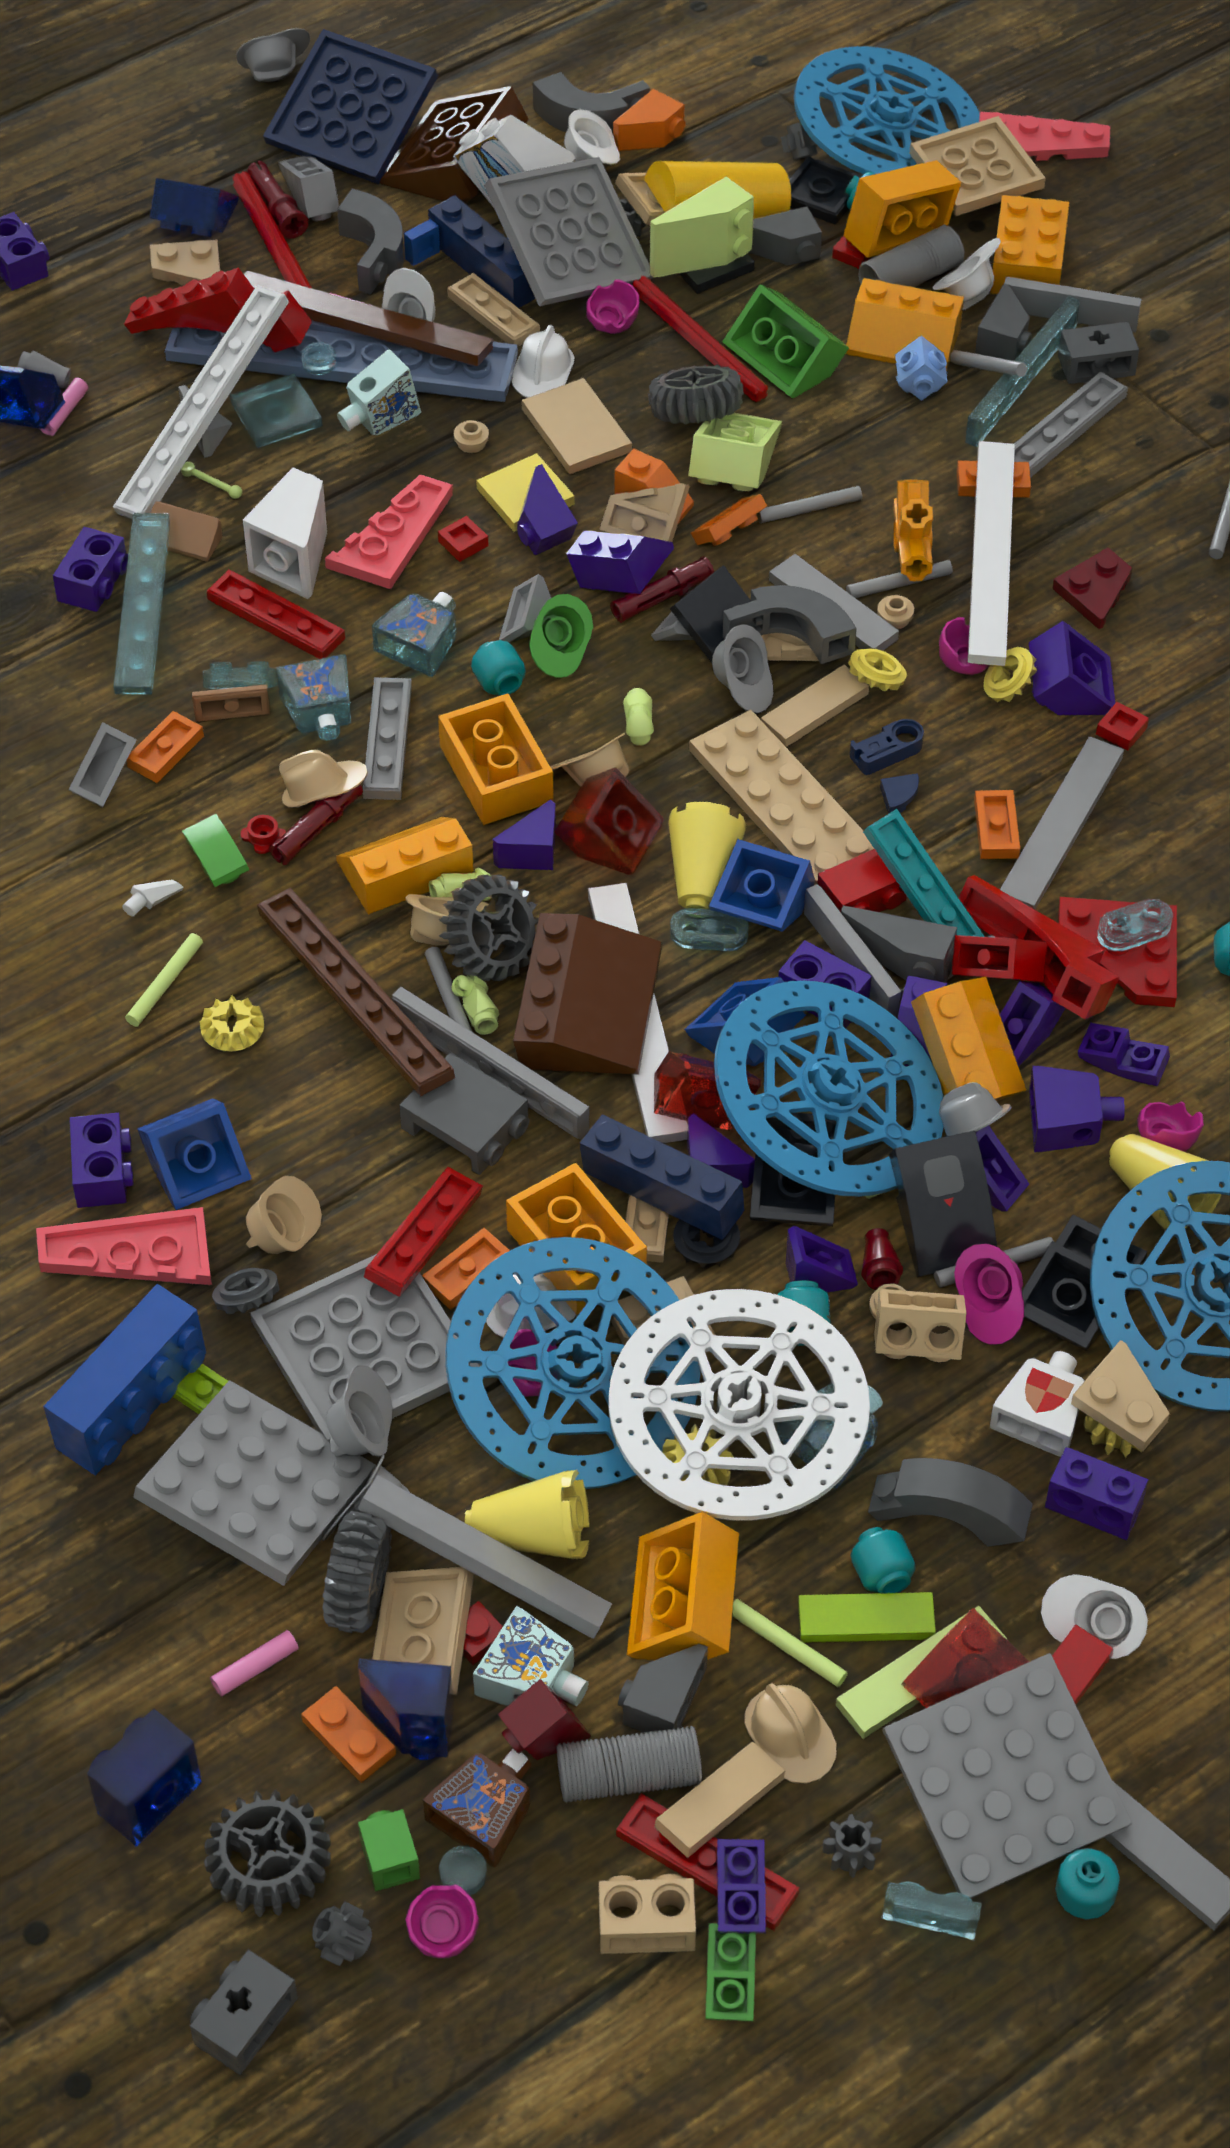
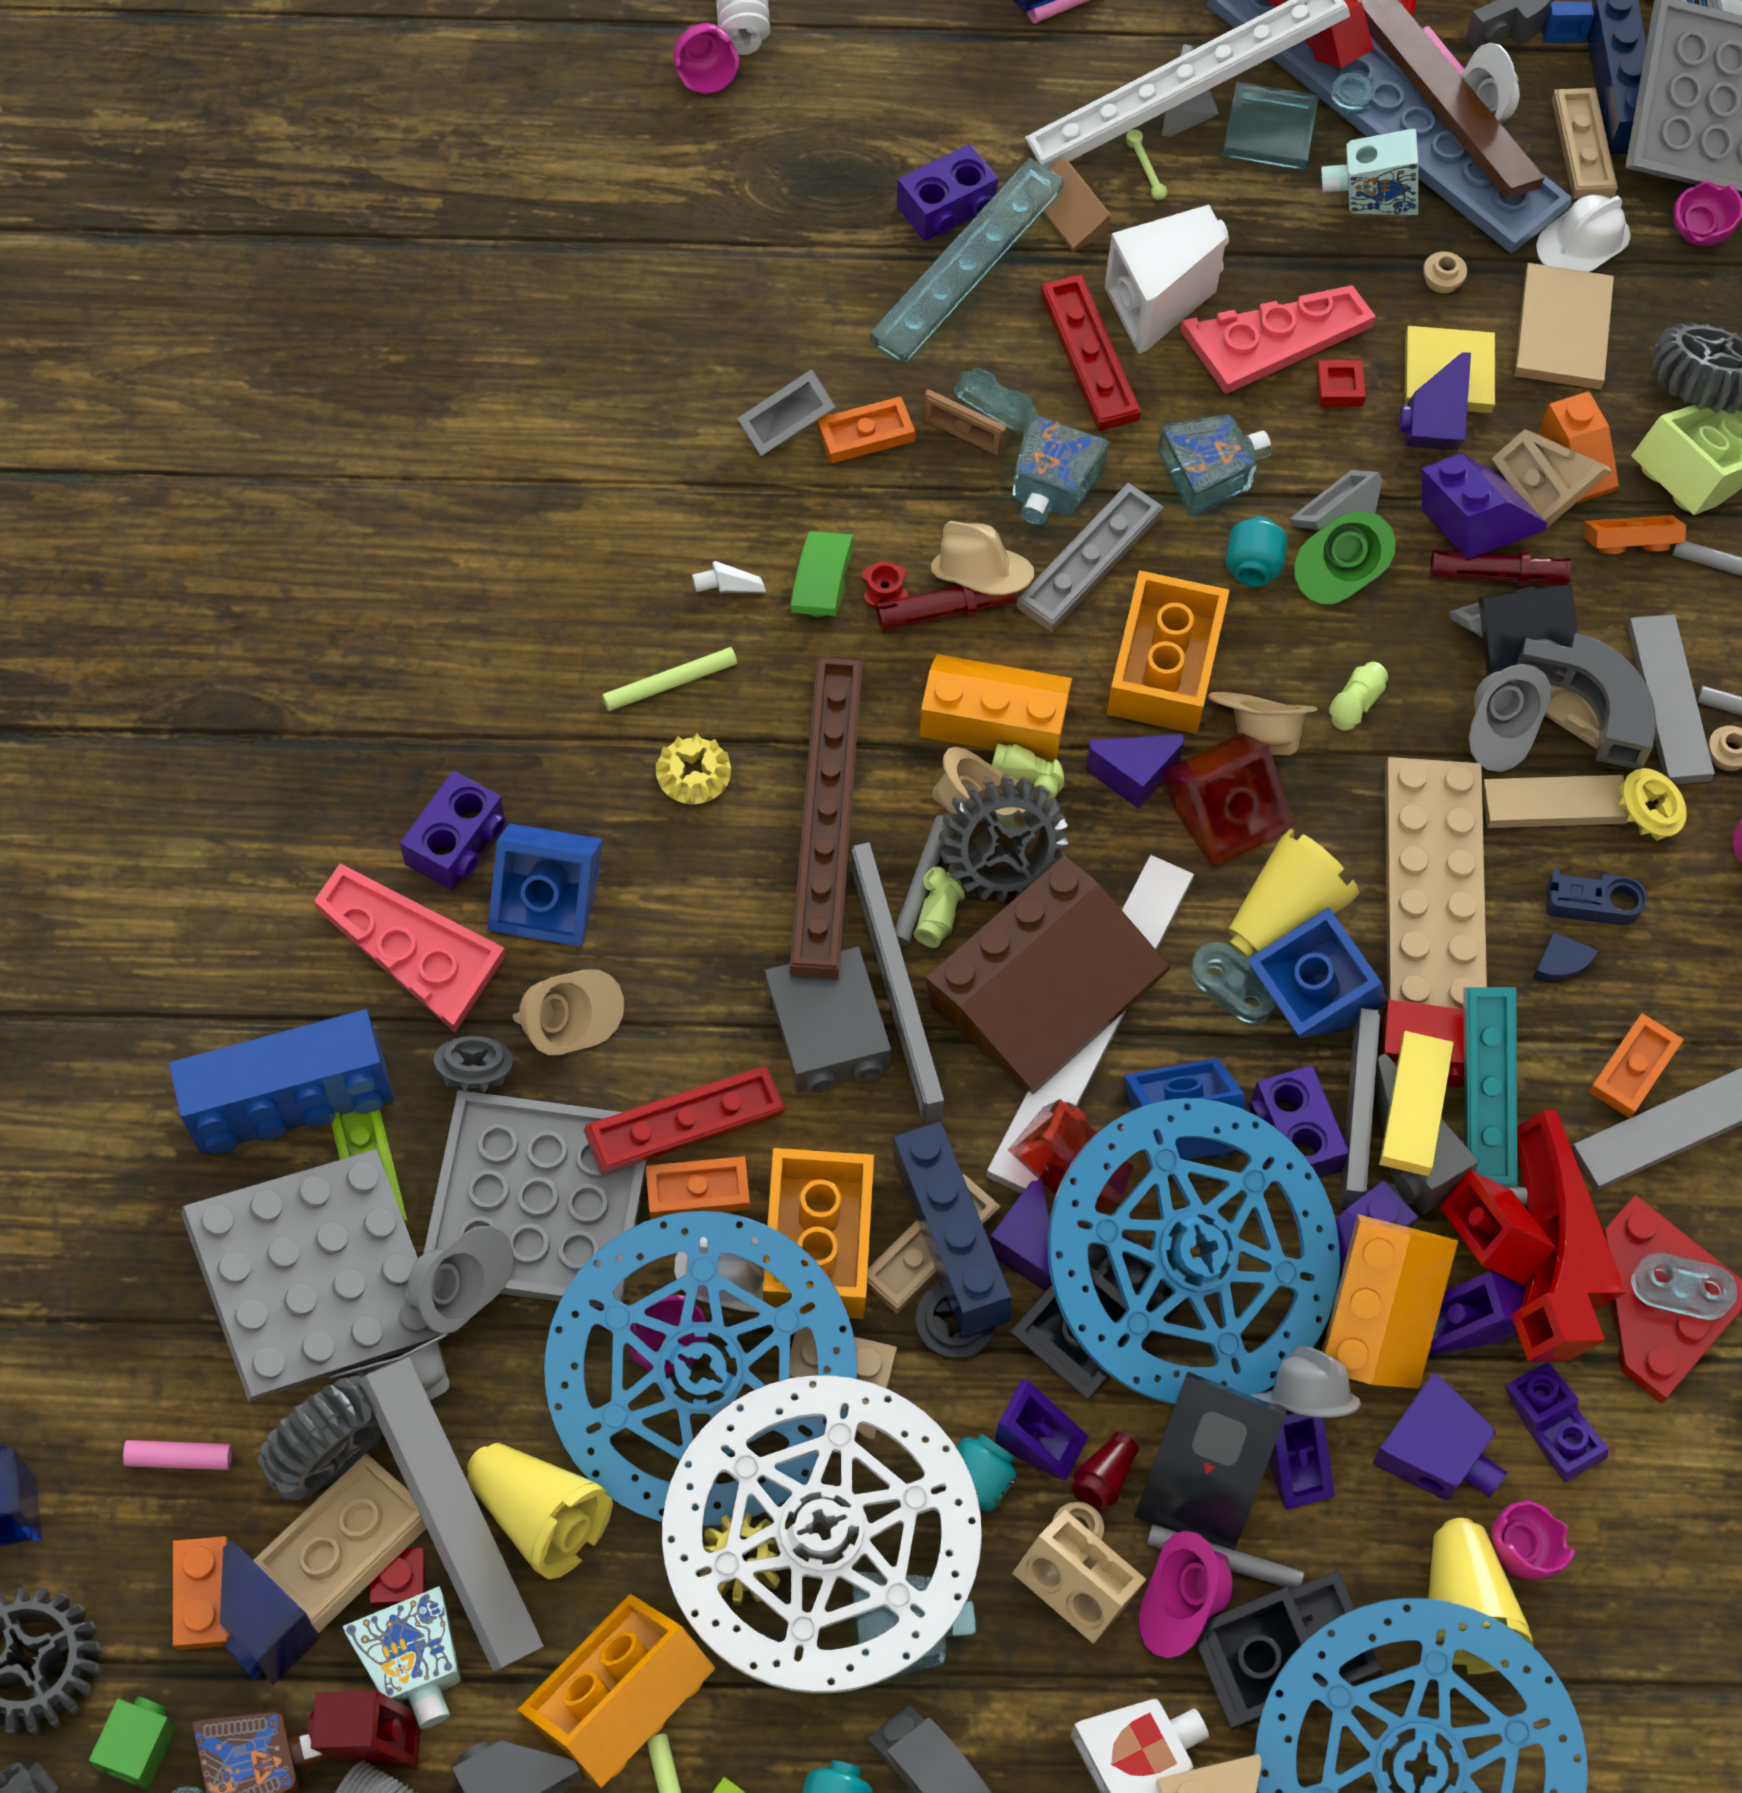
camera: 35 degrees right, 10 degrees up
none -> light yellow tile [1379,1031,1454,1177]

